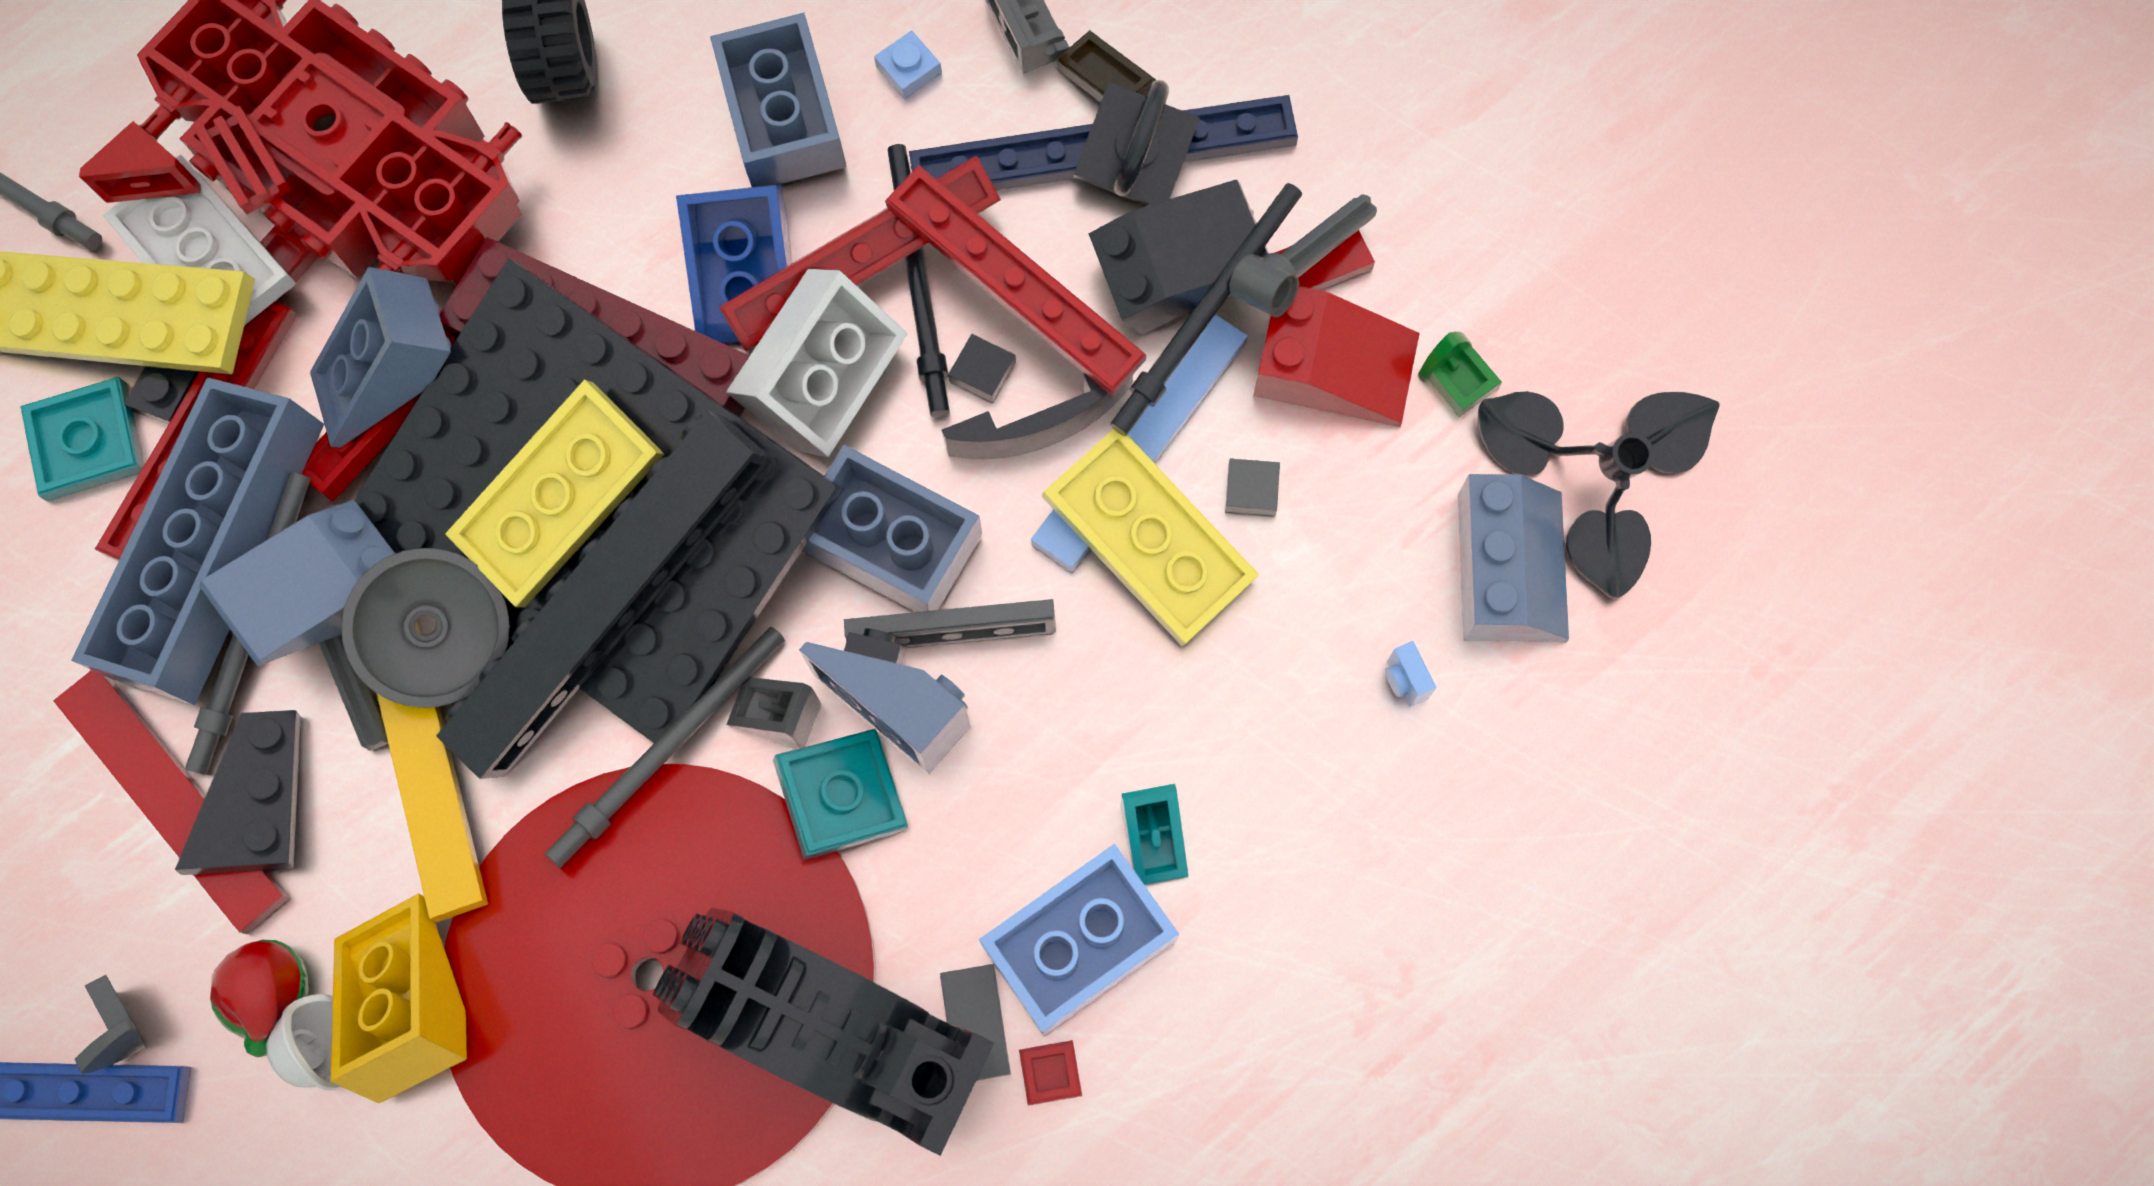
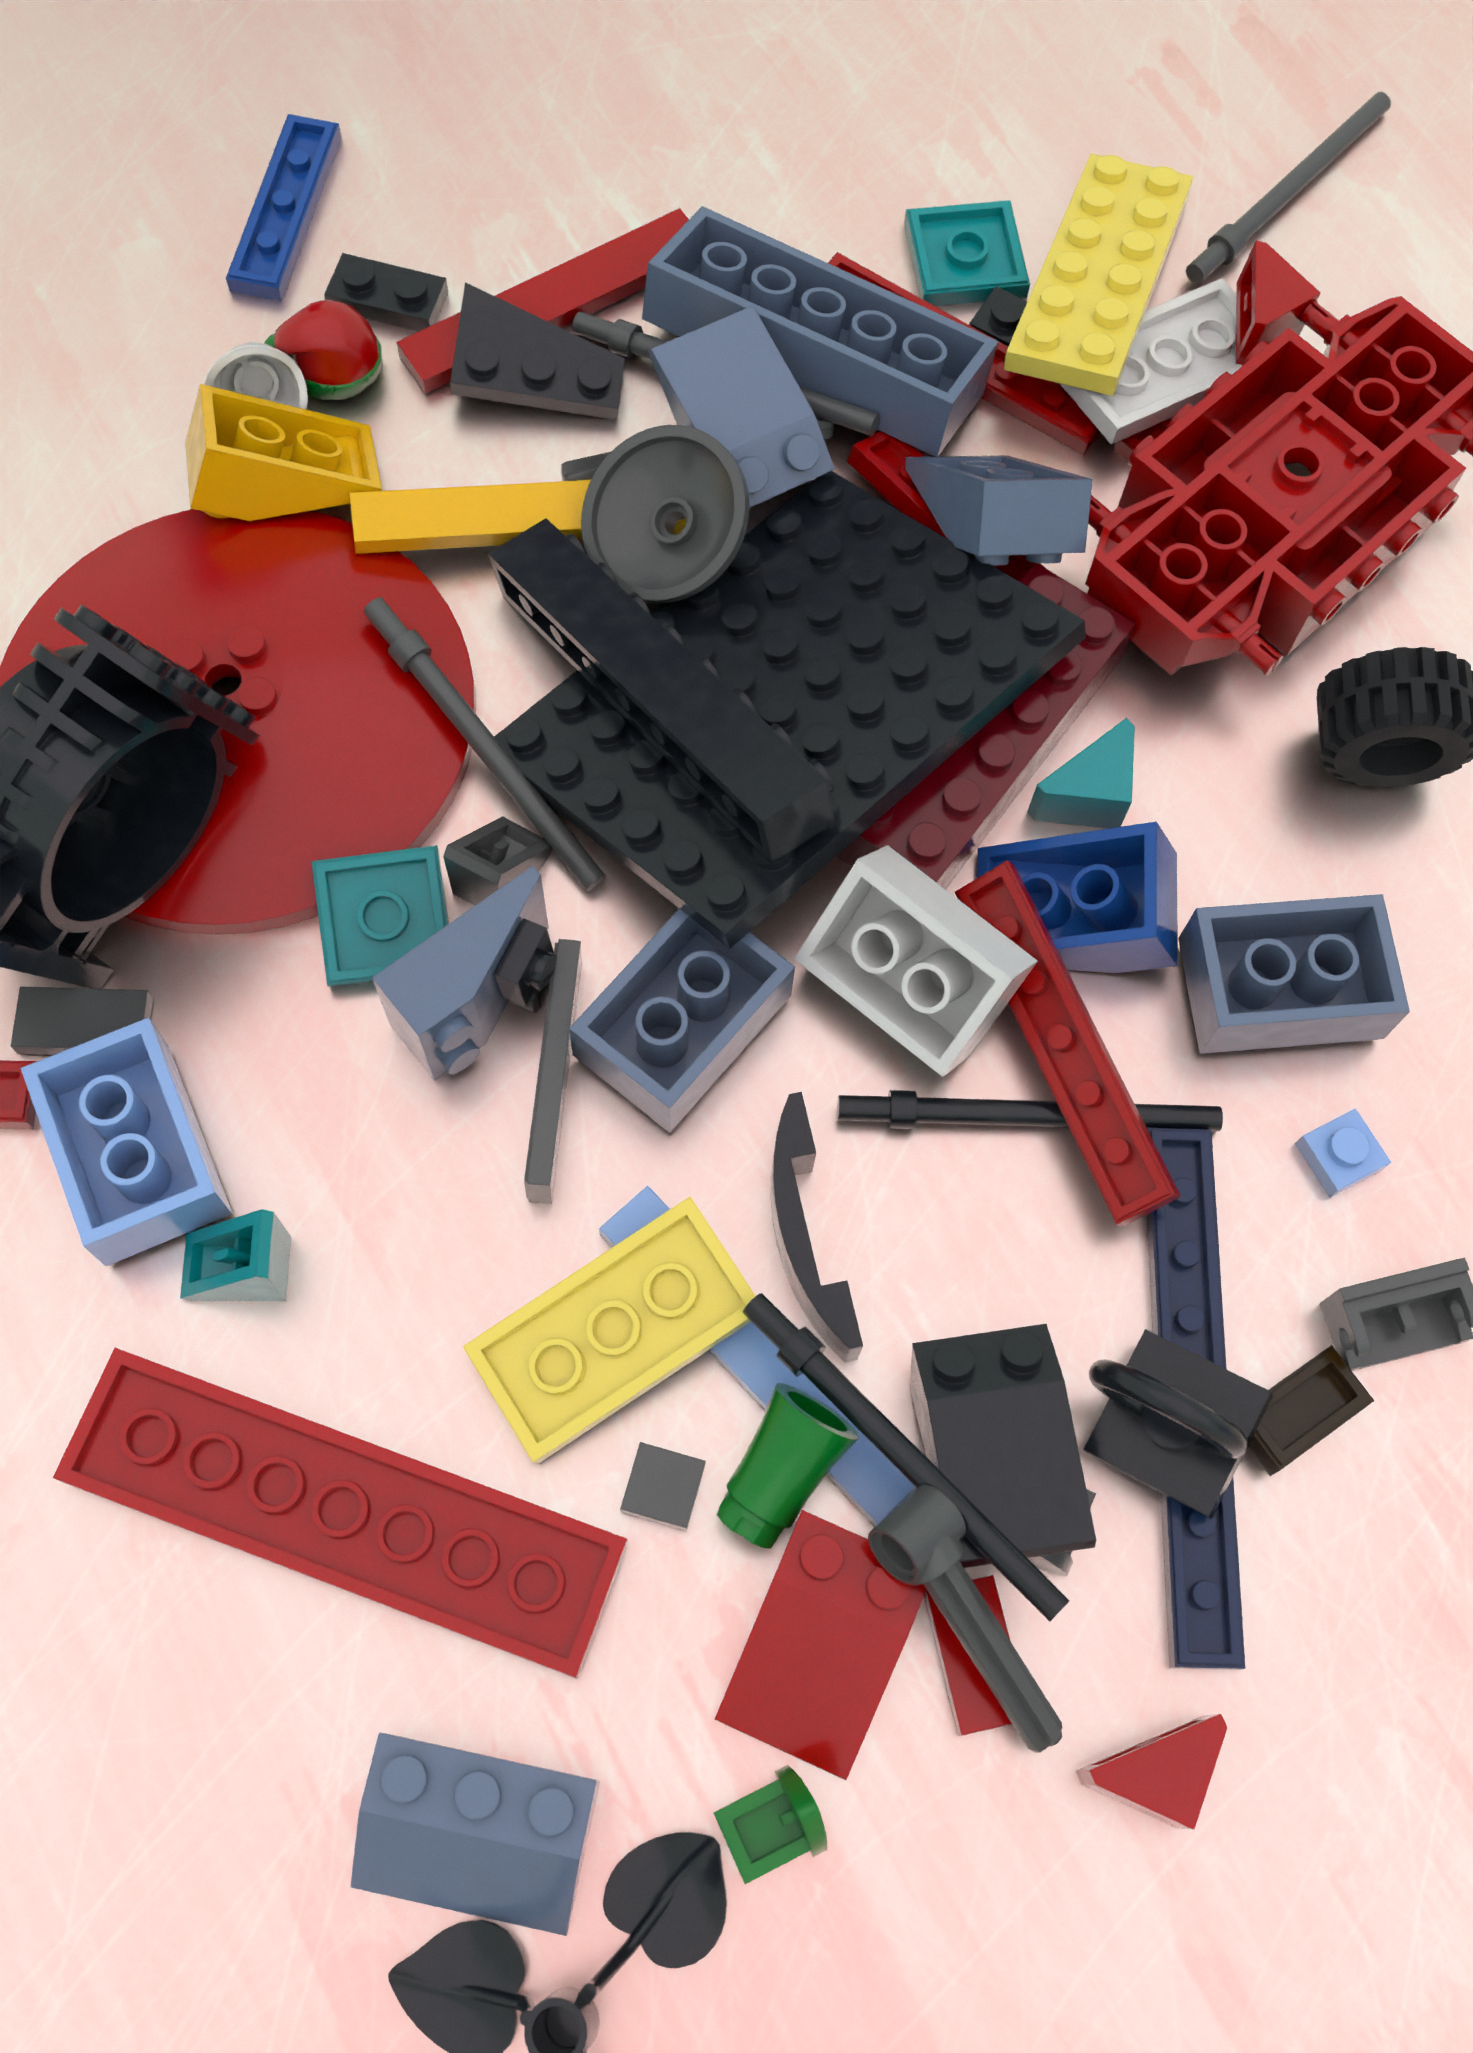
camera: 95 degrees right, 5 degrees down
dark grey tile [74,975,146,1074] -> none
red tile [194,105,292,215] -> none
light yellow plate [445,379,665,607] -> none
red tile [885,165,1146,397] -> none
black tile [948,334,1016,402] -> none
light blue plate [1385,641,1437,707] -> none
none -> red plate [53,1348,628,1679]
none -> black plate [324,253,448,332]
none -> green plant [717,1383,859,1549]
none -> teal slope [1027,718,1135,829]
none -> red slope [1076,1713,1228,1830]

